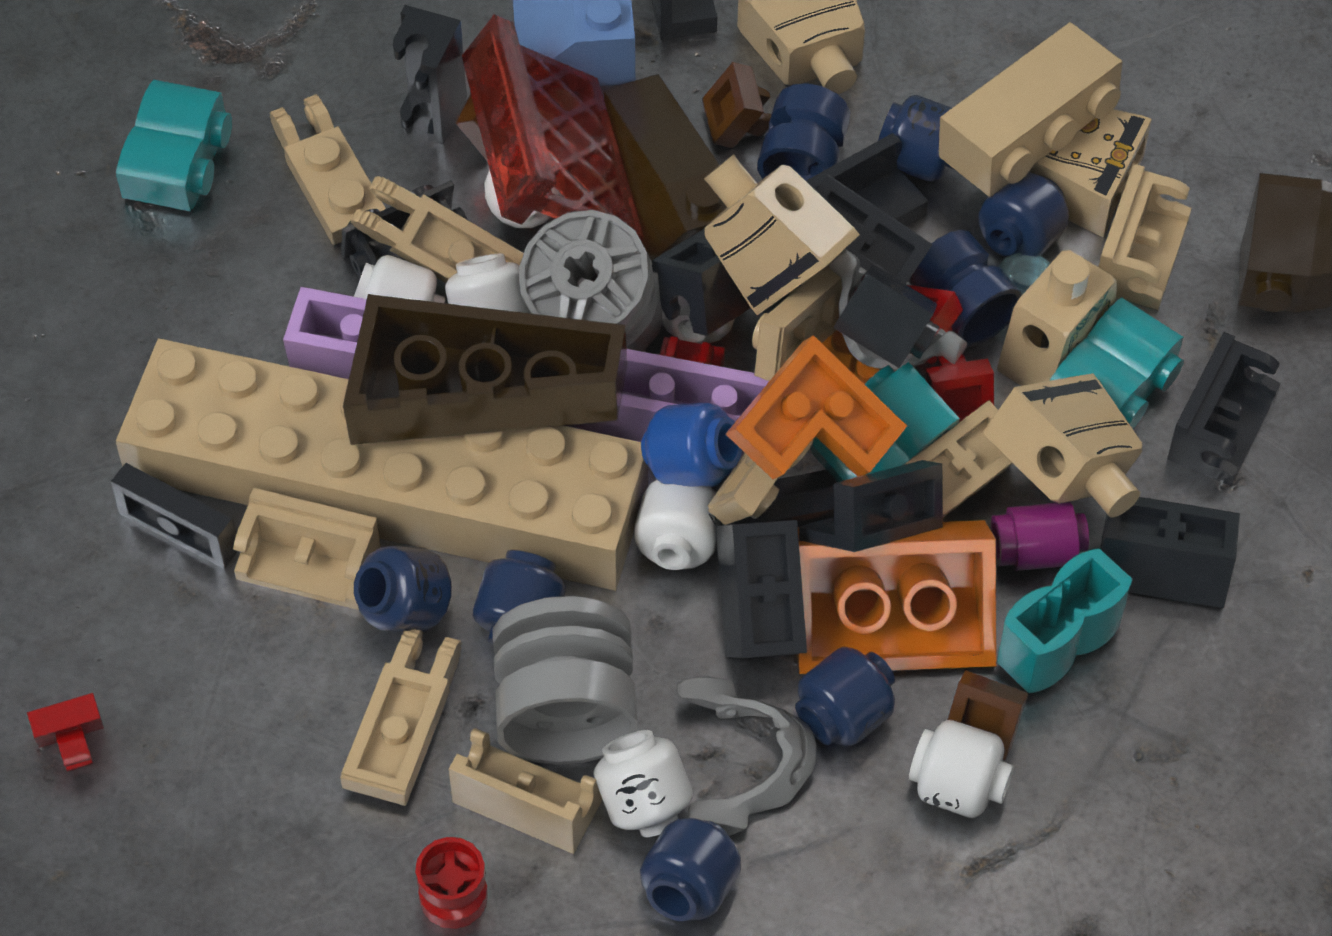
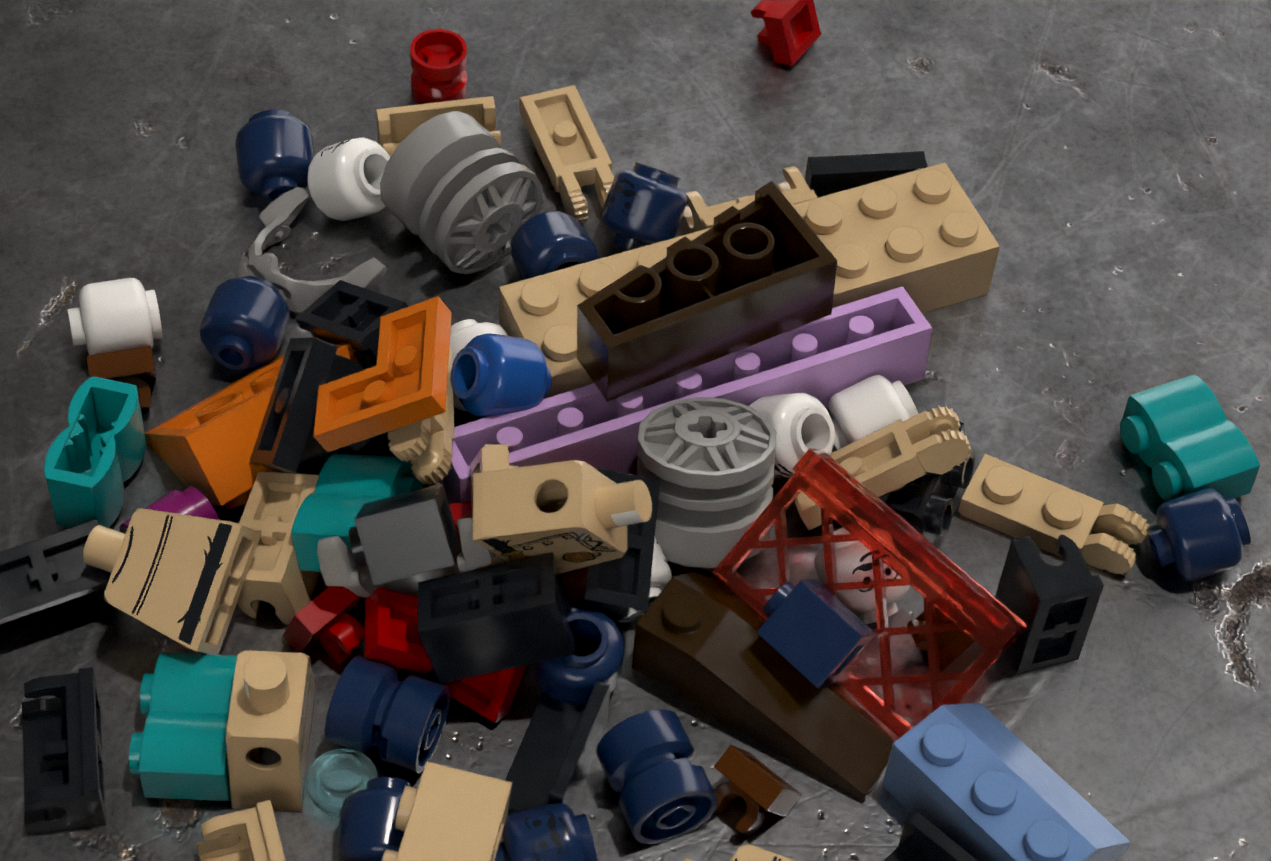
camera: 140 degrees right, 5 degrees down
none -> dark blue brick [757,579,876,688]
none -> dark blue head [1147,488,1251,581]

